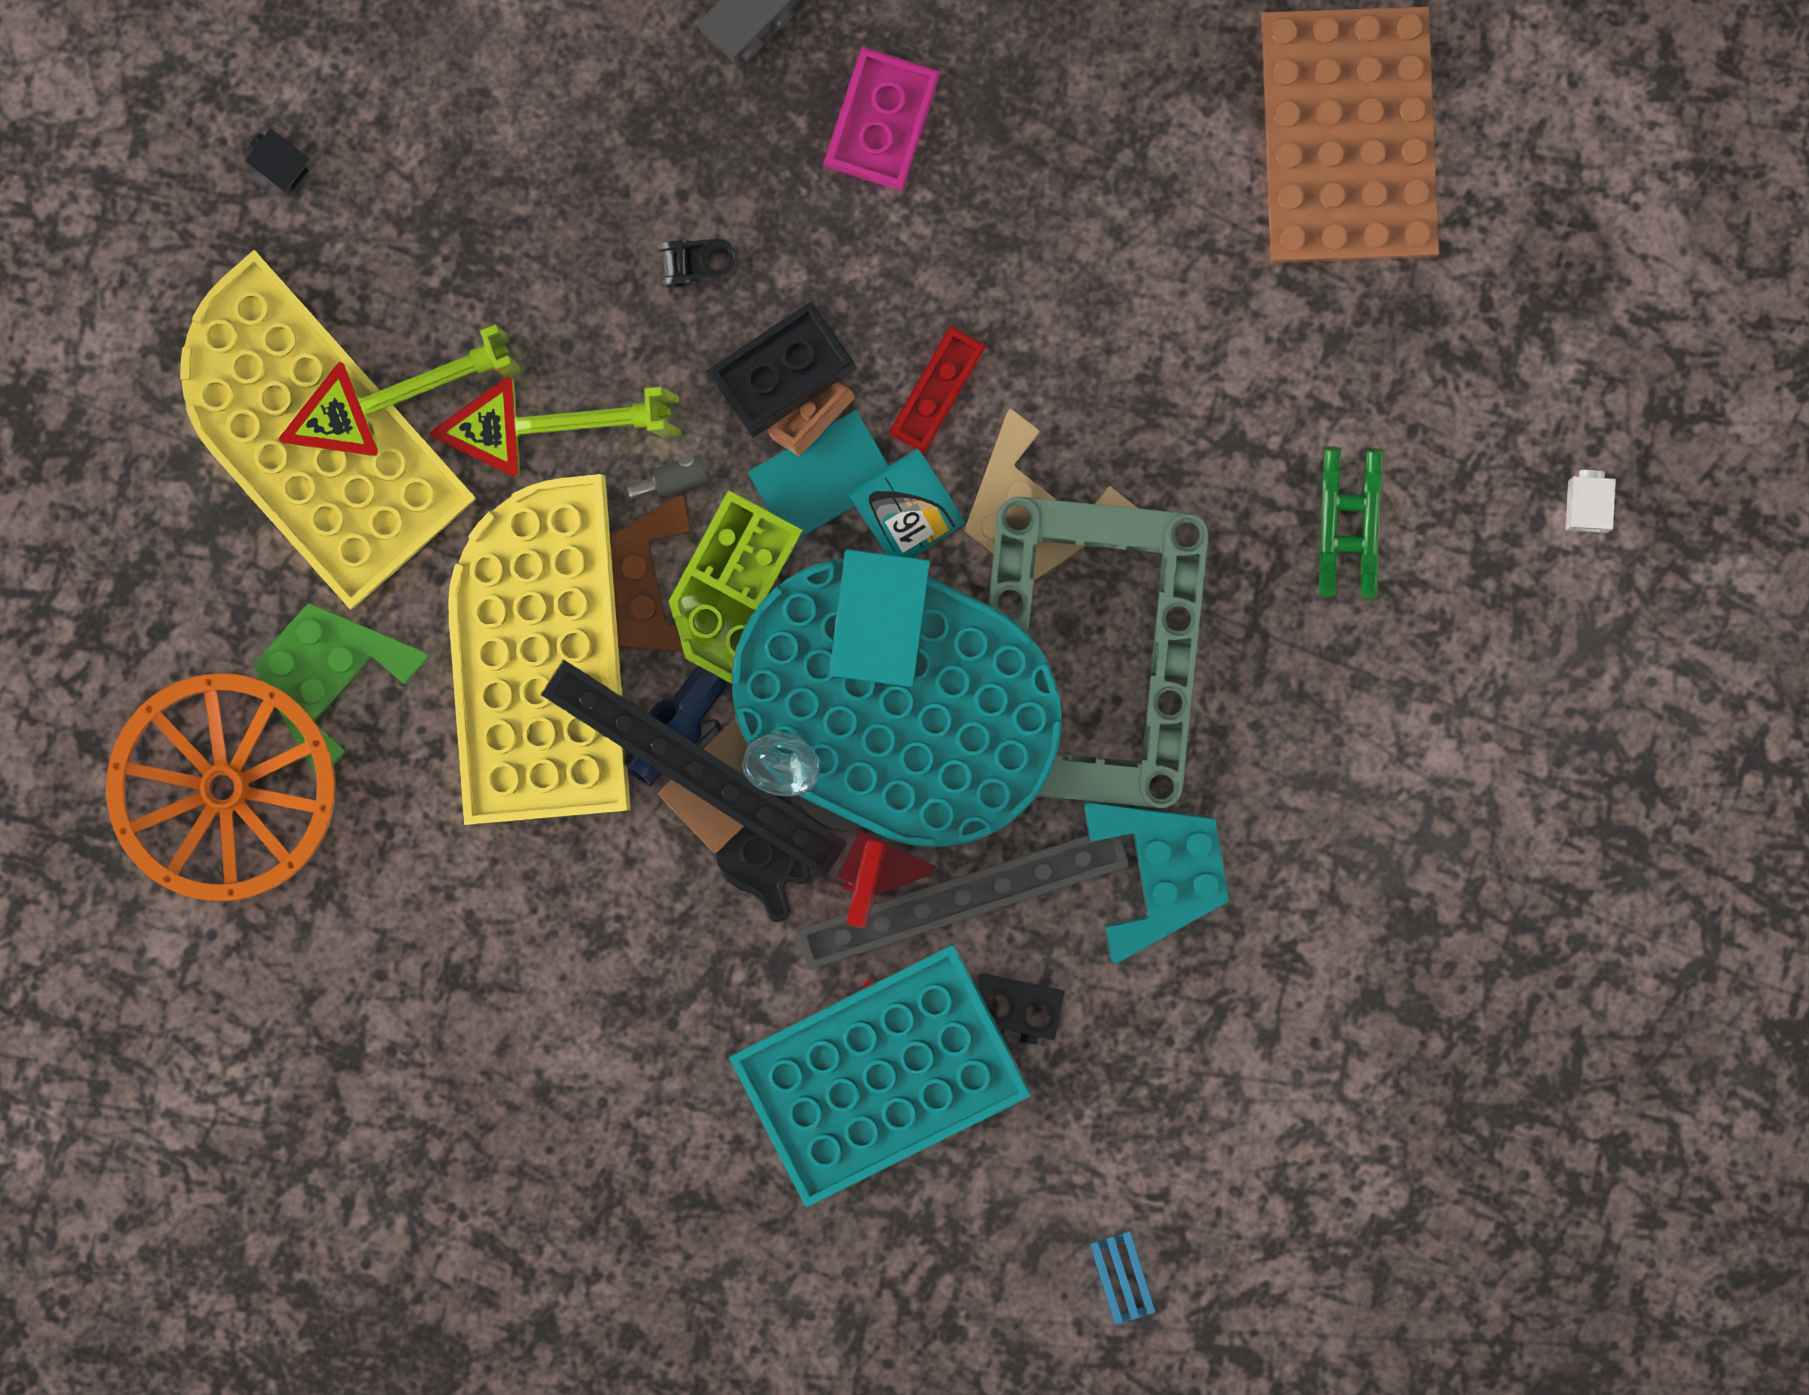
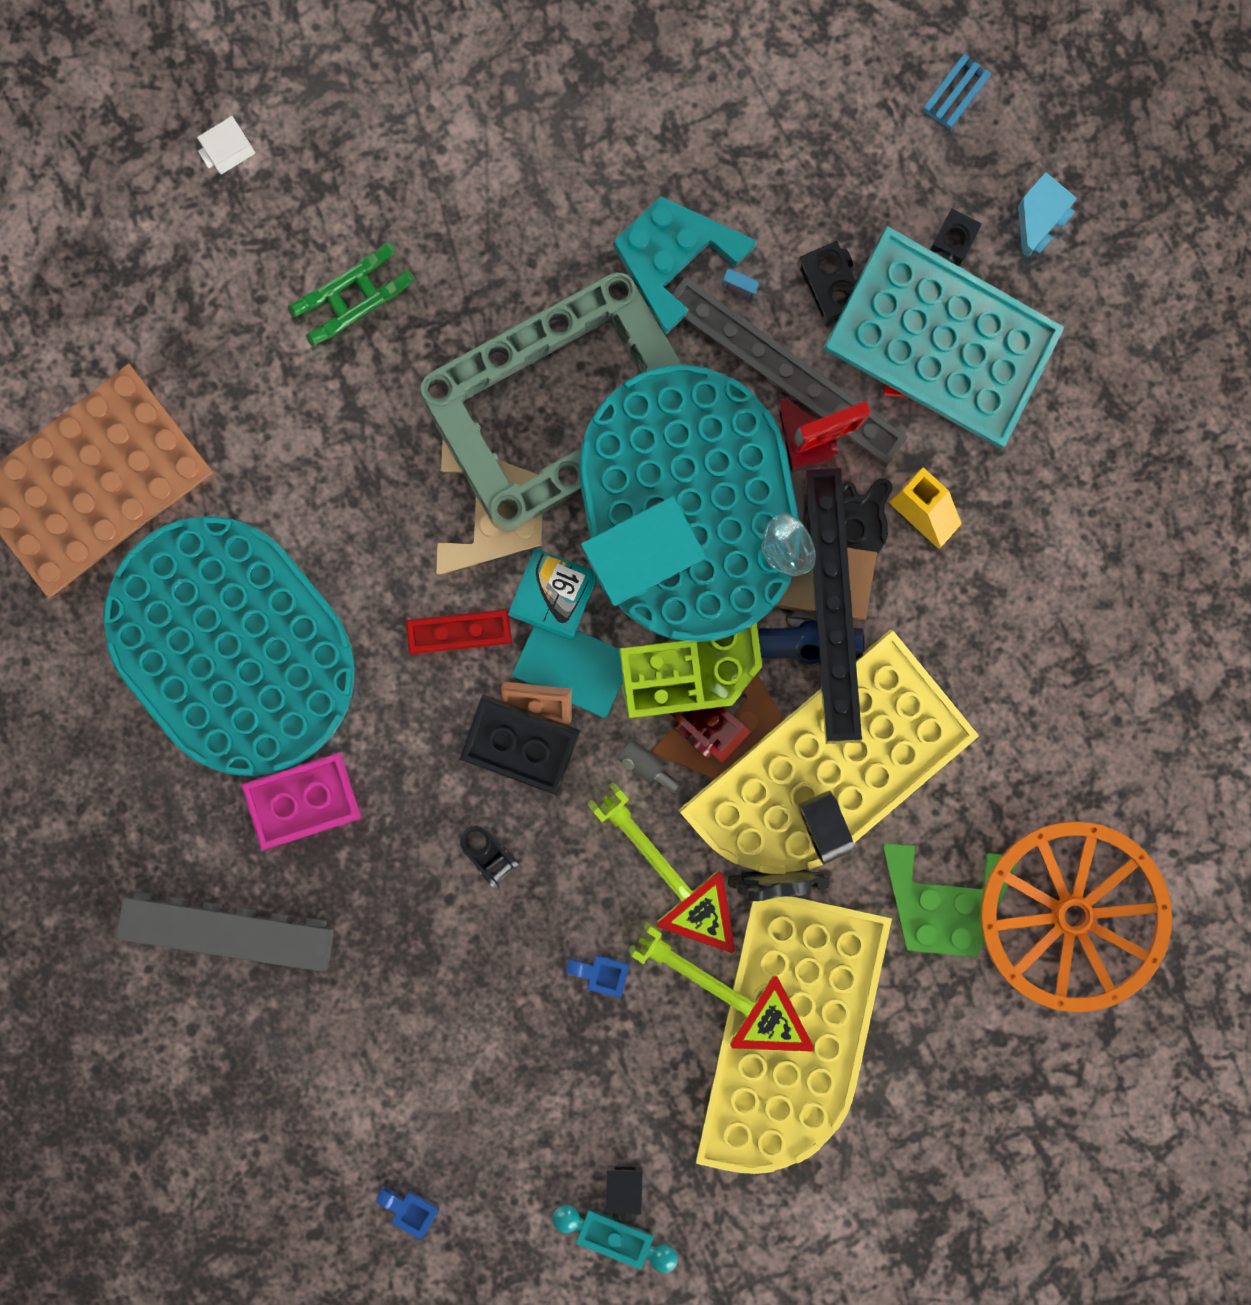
camera: 130 degrees left, 0 degrees up
none -> teal tile [103,516,355,776]
none -> teal plate [552,1205,678,1273]
none -> blue plate [565,955,630,998]
none -> dark red bracket [669,707,751,763]
none -> dark azure tile [722,269,759,301]
none -> black tile [728,870,830,901]
none -> black beam [797,790,856,865]
none -> yellow slope [888,467,962,549]
none -> black brick [930,208,982,267]
none -> medium azure slope [1018,172,1077,257]

